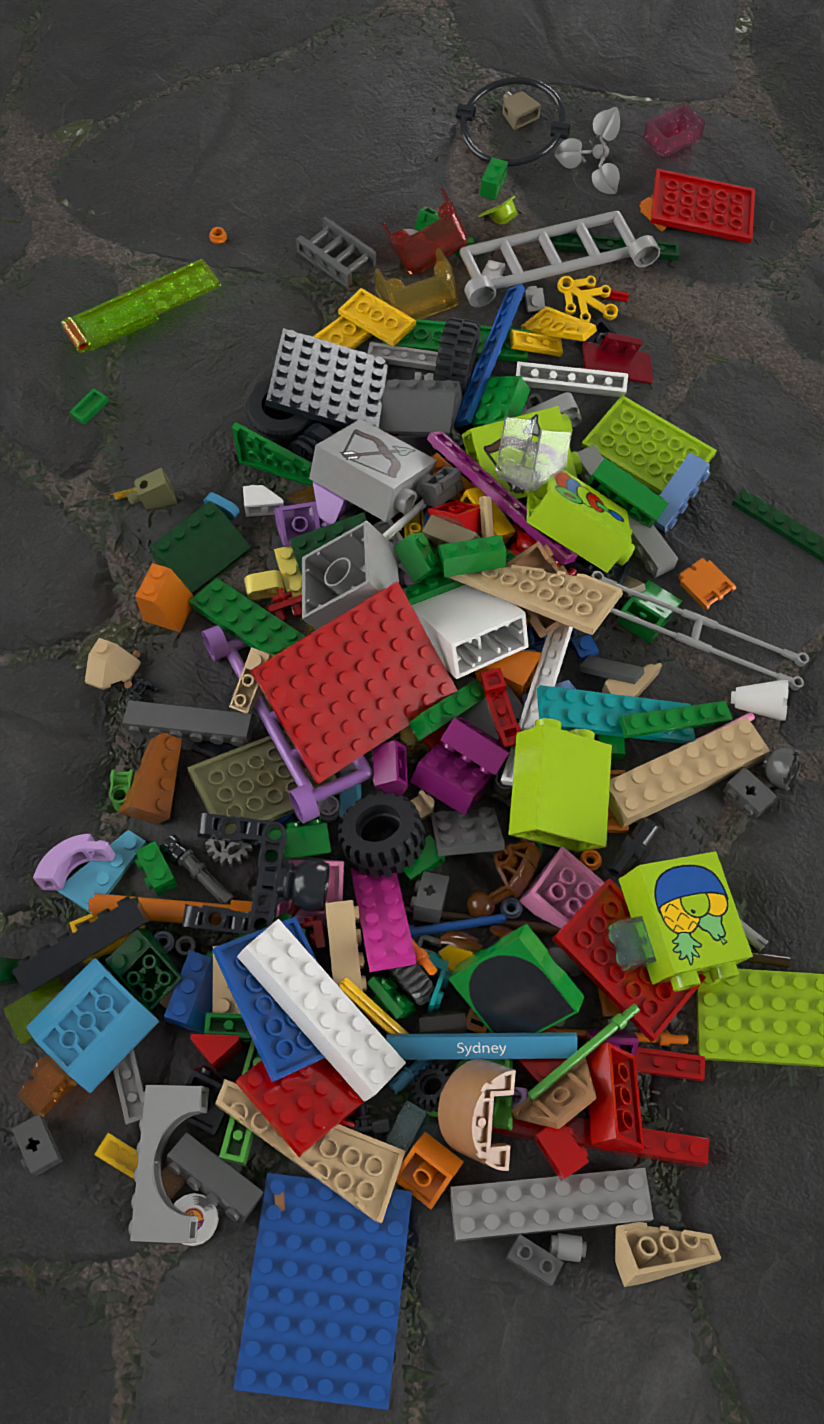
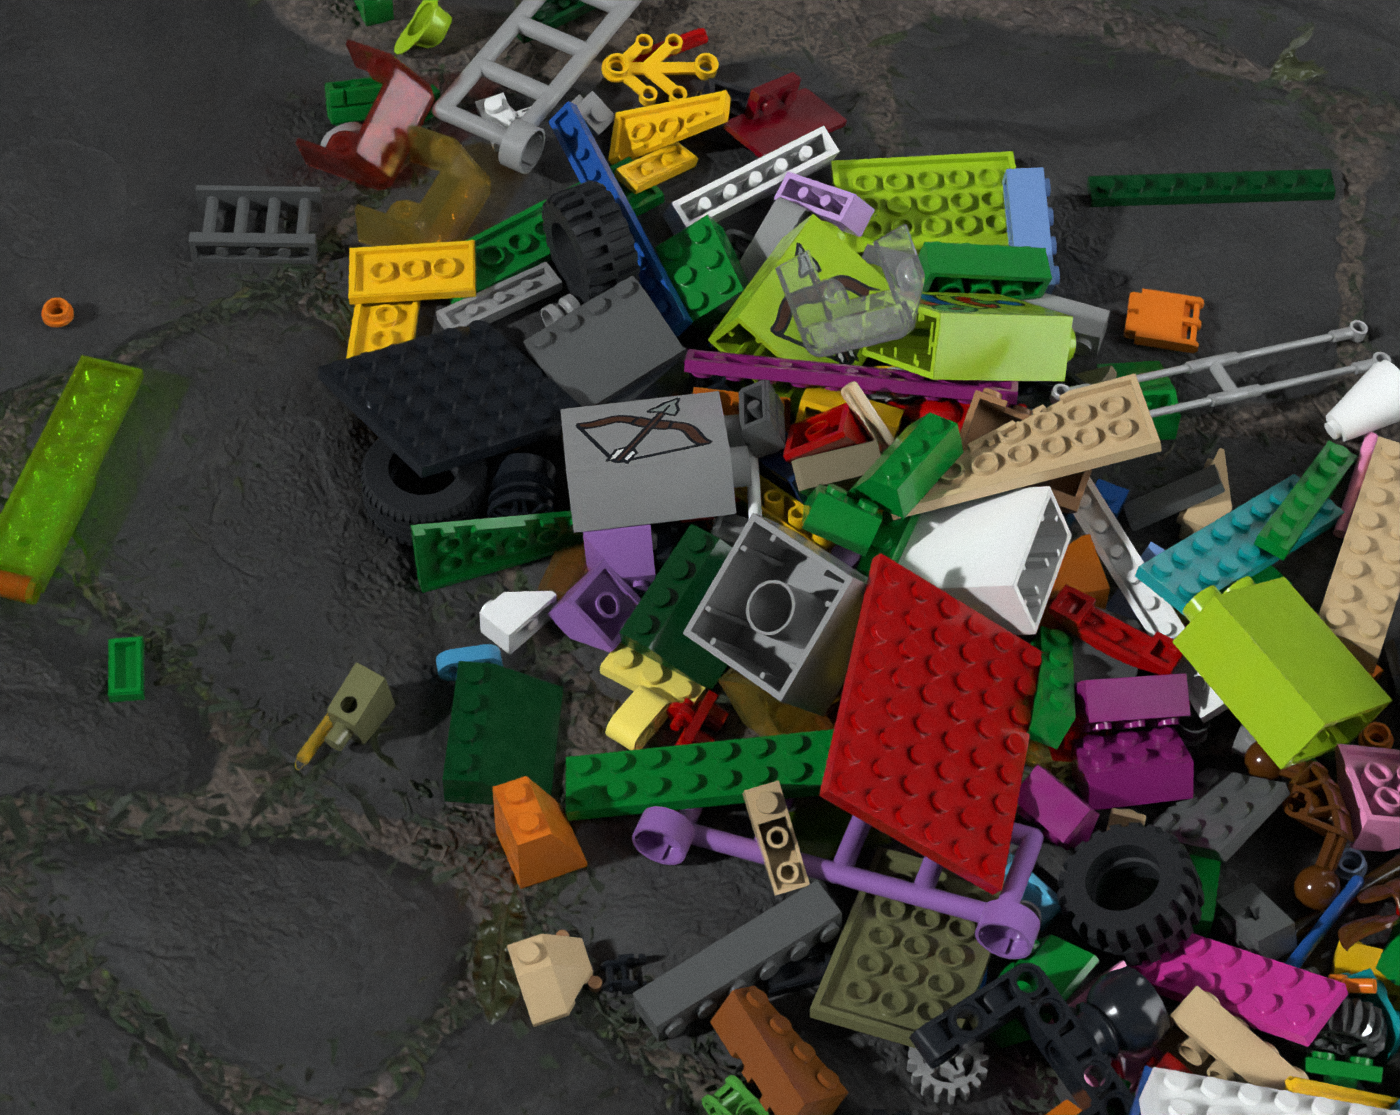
camera: 40 degrees left, 10 degrees down
none -> lavender brick [774,172,875,237]

